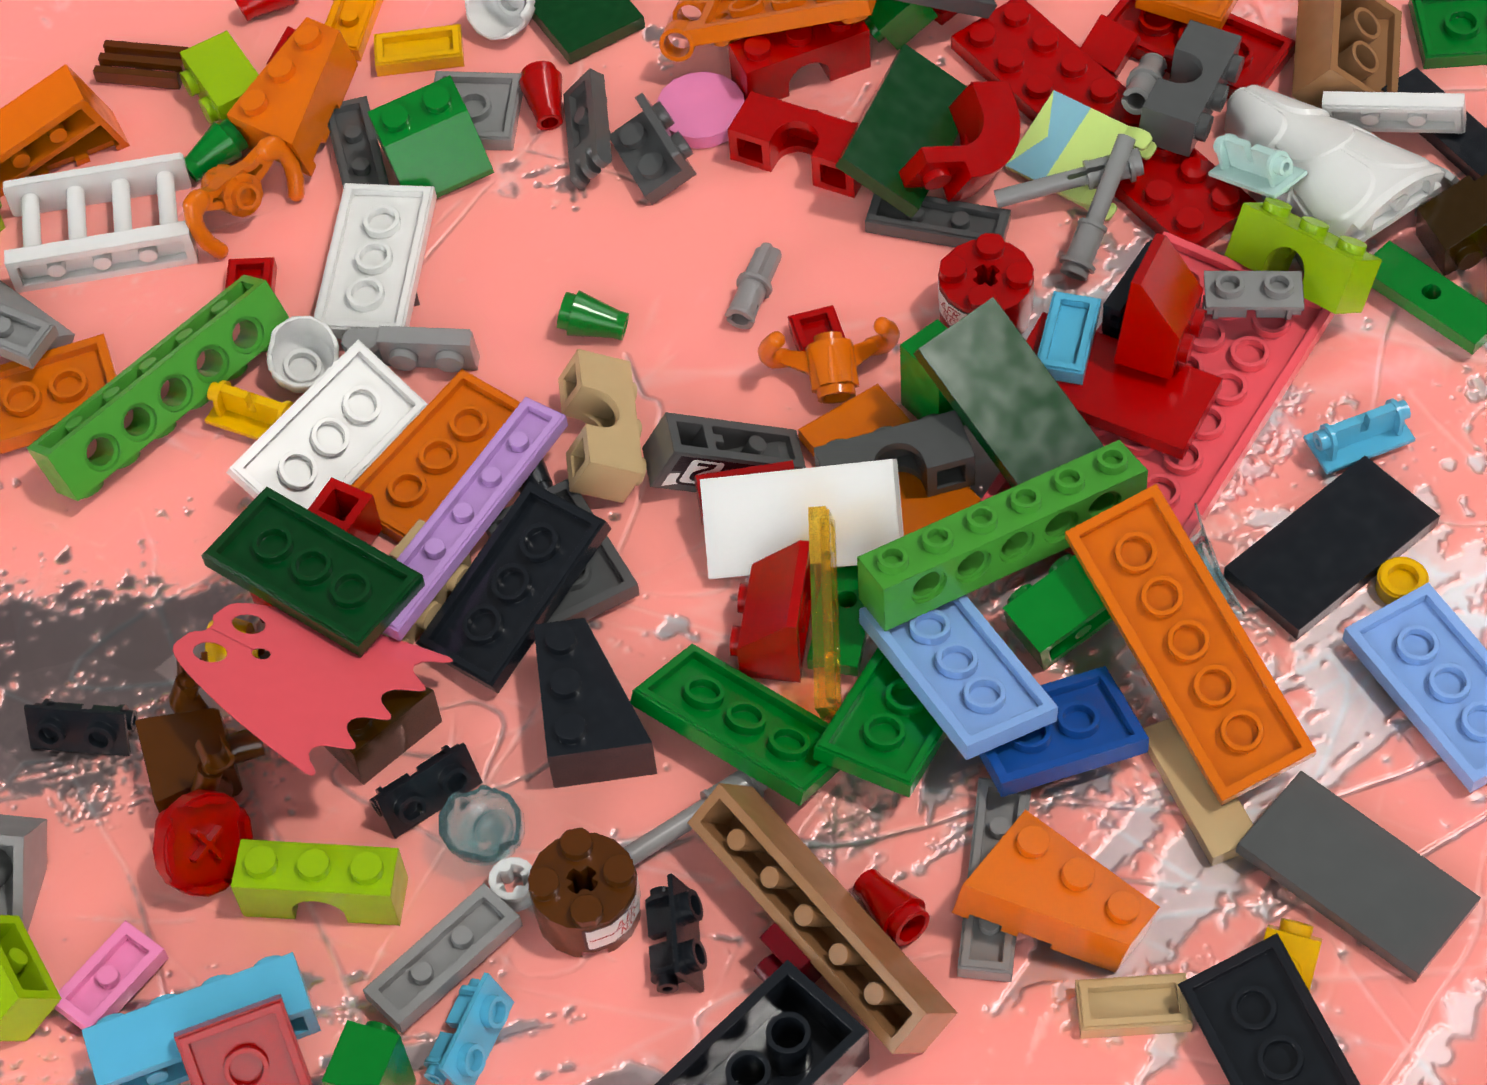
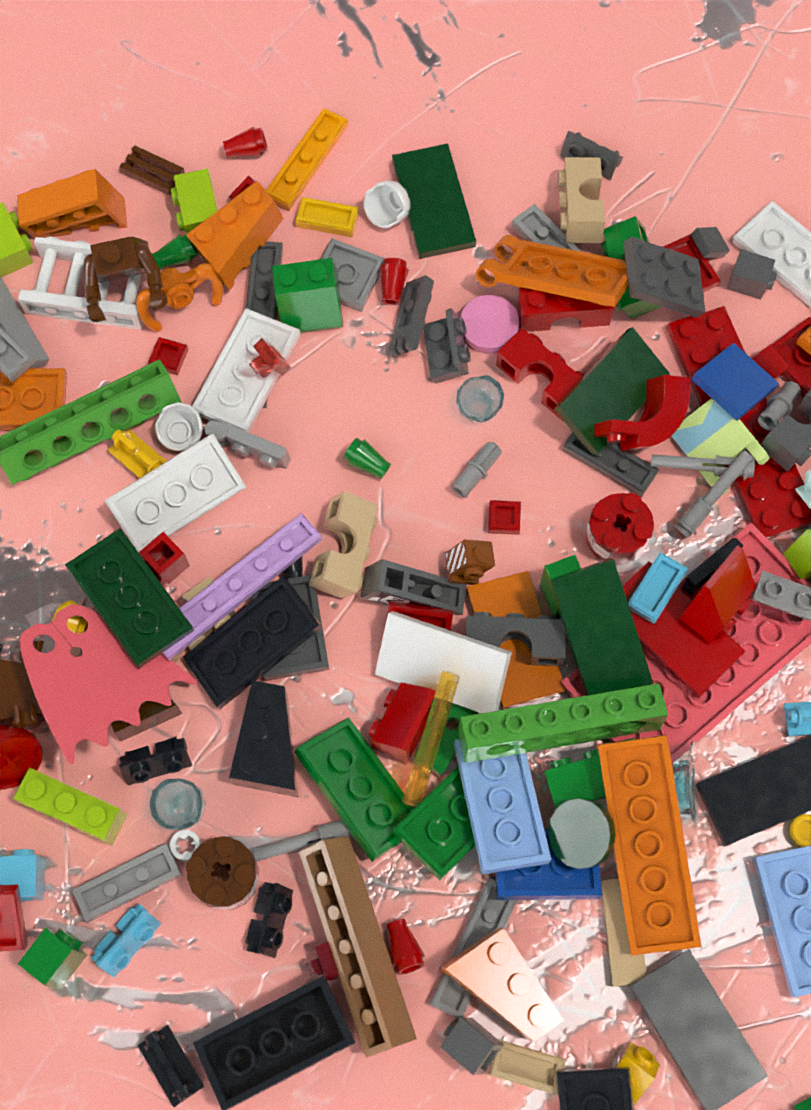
camera: 15 degrees right, 15 degrees up
orange tile [351,369,521,543] -> none
orange piece [757,317,900,404] -> none
none -> reddish brown torso [84,236,168,322]
none -> clear red tile [249,338,291,378]
none -> dark grey brick [440,1017,504,1075]
none -> dark orange brick [445,539,495,585]
none -> clear light blue hair [456,375,504,423]
none -> tile [548,798,616,869]
none -> blue tile [691,343,779,421]

